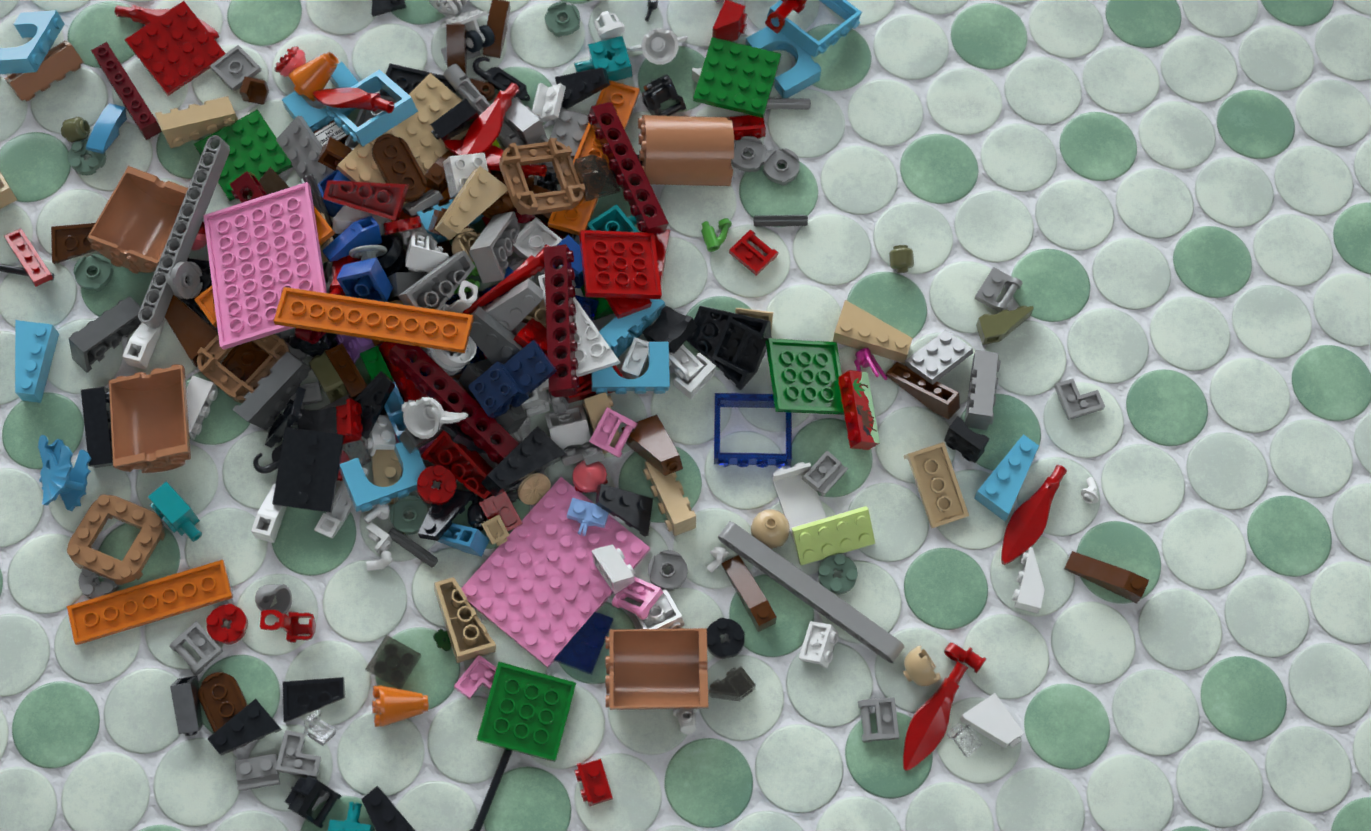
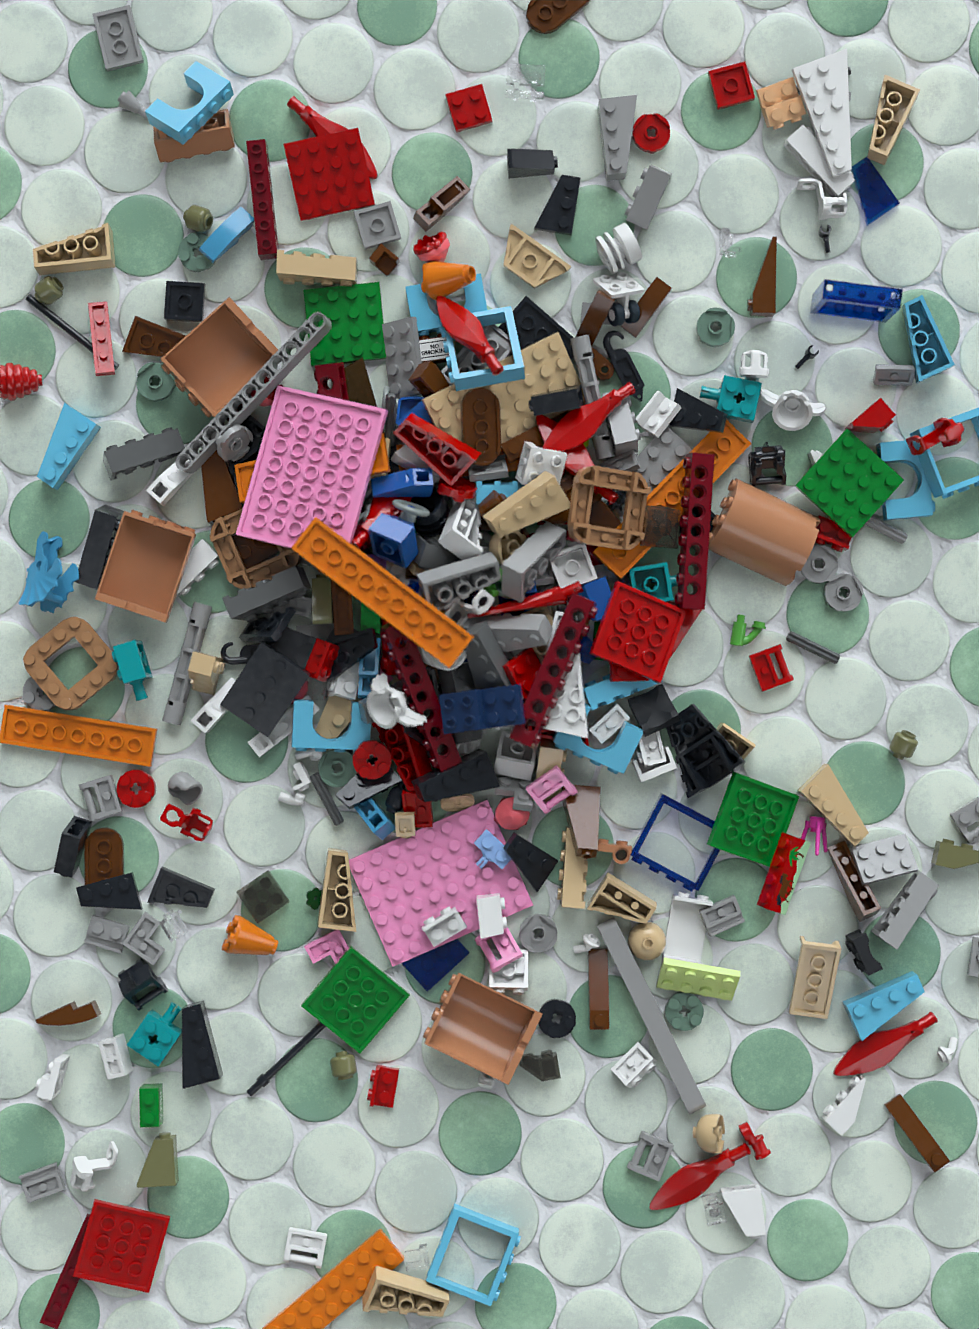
camera: 25 degrees right, 20 degrees up
none -> light grey piece [162,602,212,725]
none -> black plate [164,281,206,322]
none -> tan wedge [188,651,226,695]
none -> olive head [330,1051,357,1080]
none -> slope [413,176,471,232]
none -> white bracket [421,906,467,947]
none -> tan wing [504,224,571,289]
none -> tan wedge [587,872,657,924]
none -> nougat plate [597,839,632,864]

